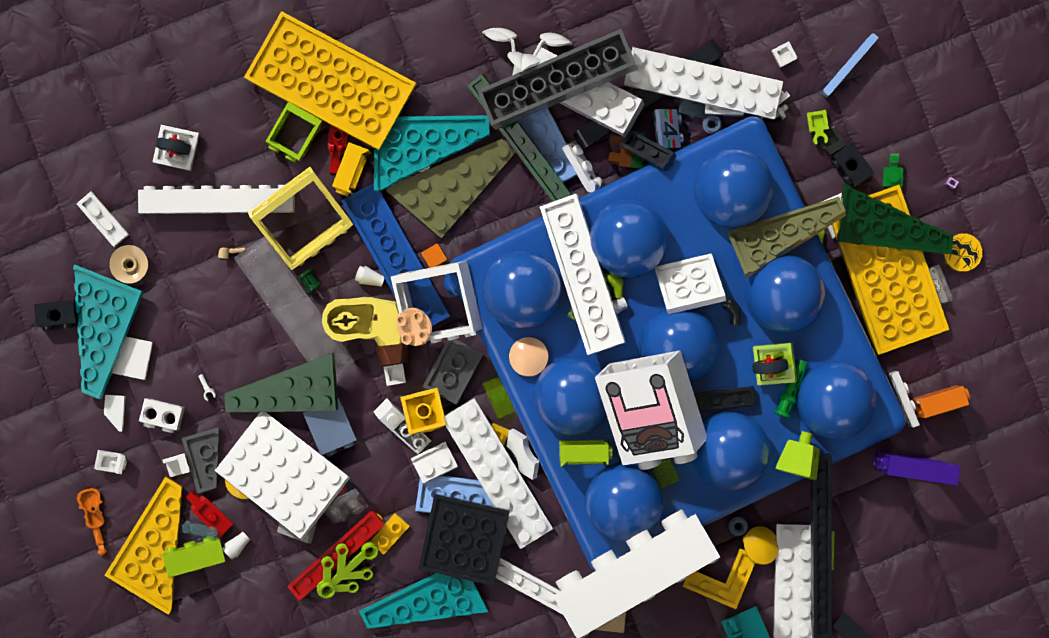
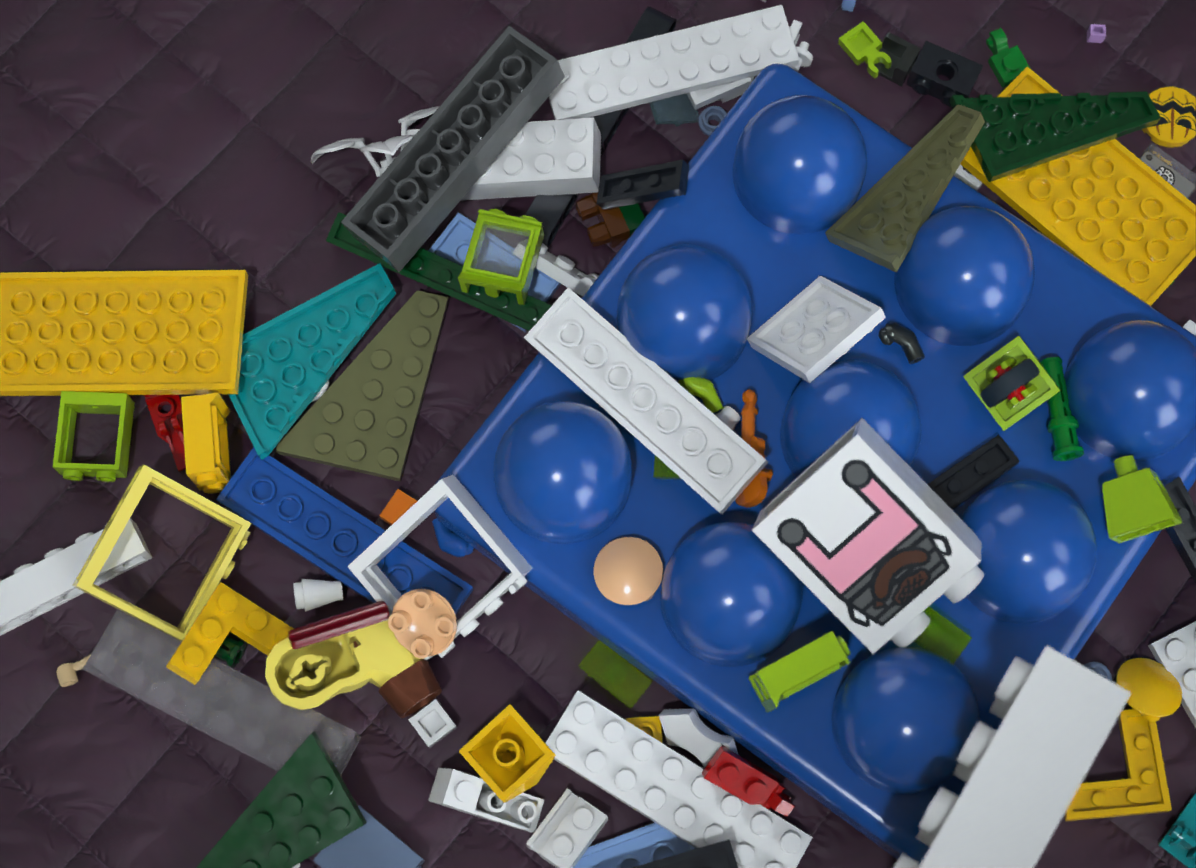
camera: 30 degrees left, 15 degrees down
dark grey plate [423,339,483,405] -> none
sand blue slope [653,109,684,150] -> none
none -> yellow plate [166,582,294,685]
none -> dark red axle [288,601,390,649]
none -> lime window [458,209,544,305]
none -> red hinge [702,745,795,817]
none -> orange piece [735,389,773,508]

